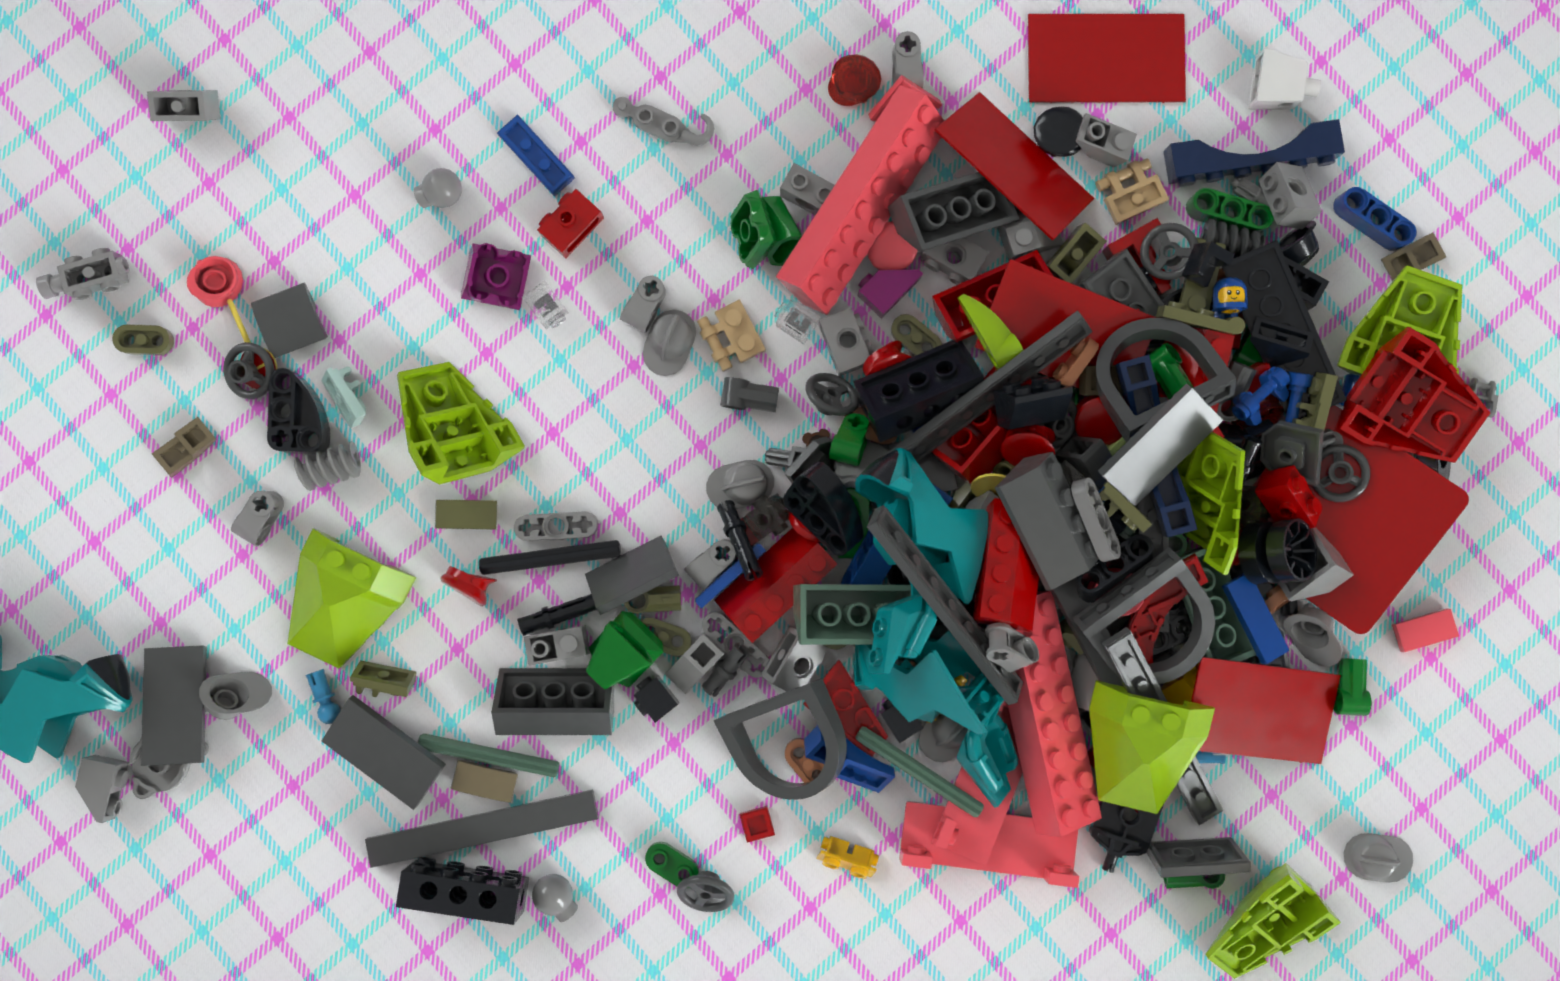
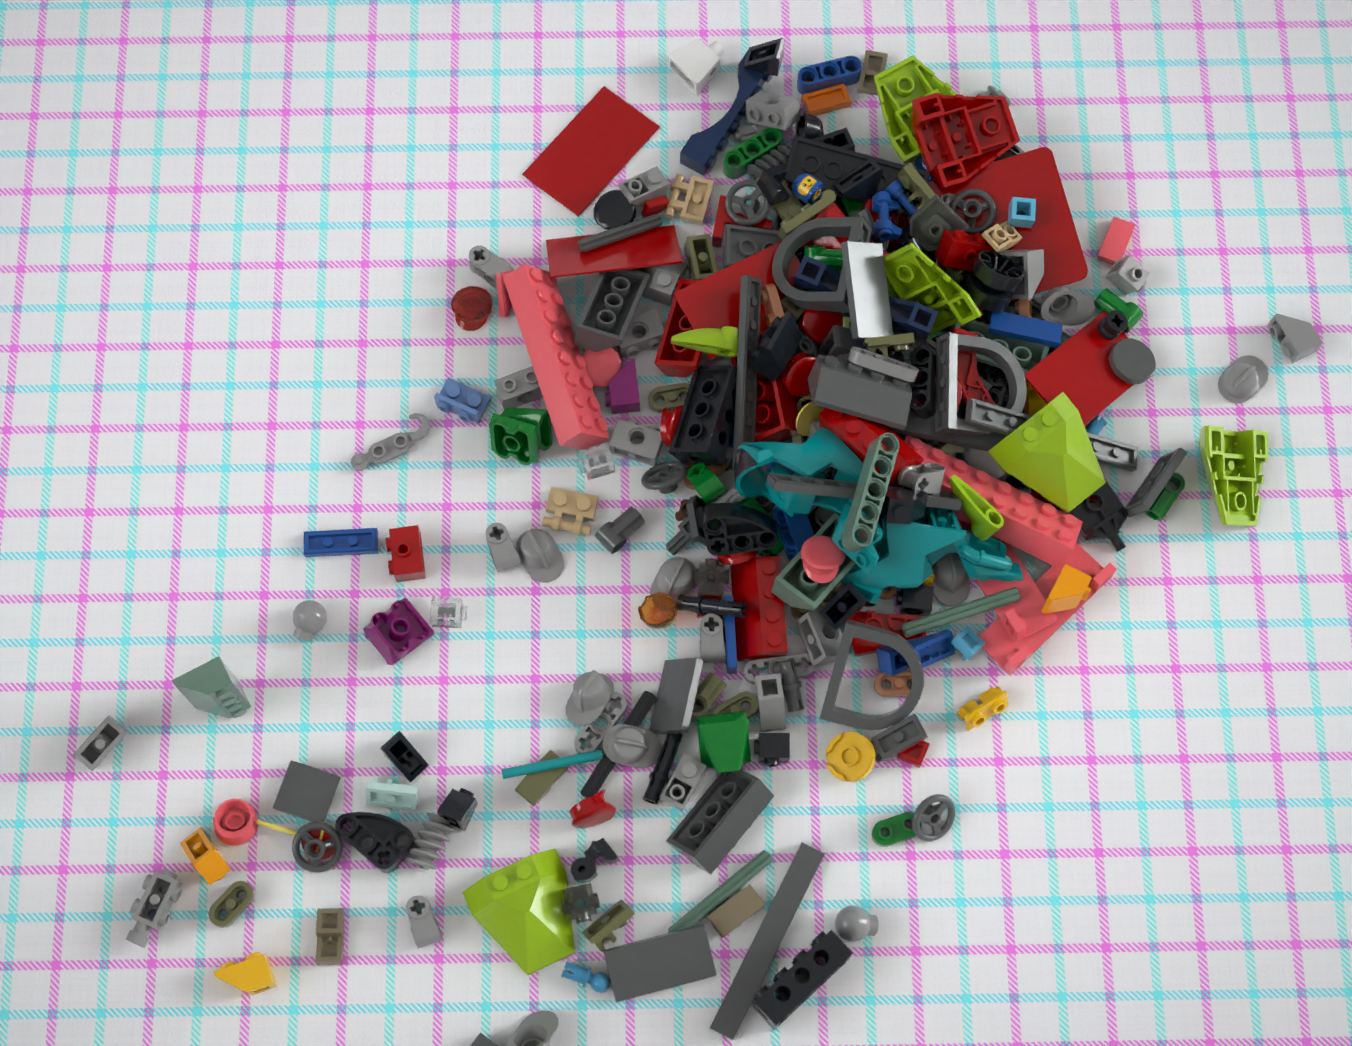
camera: 50 degrees left, 15 degrees down
lime wedge [397,362,525,485] -> none
none -> sand green slope [172,656,251,718]
none -> light orange slope [180,827,231,885]
none -> yellow slope [213,952,277,995]
none -> black slope [380,731,429,782]
none -> medium blue bracket [434,377,491,424]
none -> black slope [437,788,478,831]
none -> teal bar [501,749,603,779]
none -> clear smoke brick [561,883,600,924]
none -> light grey piece [566,670,614,726]
none -> black leg [571,838,620,883]
none -> dark grey axle [577,214,663,252]
none -> light grey piece [603,724,661,768]
none -> clear orange hair [638,592,678,630]
none -> red tile [641,195,669,218]
none -> black slope [743,38,785,77]
none -> orange tile [801,83,852,116]
none -> coral piece [801,535,845,583]
none -> black slope [819,581,867,631]
none -> yellow tile [826,732,876,782]
none -> sand green beam [841,433,899,552]
none -> dark grey hinge [870,714,928,763]
none -> black slope [879,489,928,524]
none -> lime piece [949,474,1004,540]
none -> medium azure tile [951,626,986,661]
none -> tan slope [982,221,1023,252]
none -> medium azure plate [1008,197,1036,228]
none -> light orange slope [1041,564,1092,614]
none -> black wheel [1098,310,1128,340]
none -> light grey brick [1106,255,1150,295]
none -> dark grey tile [1109,338,1156,385]
none -> light grey slope [1268,314,1323,364]

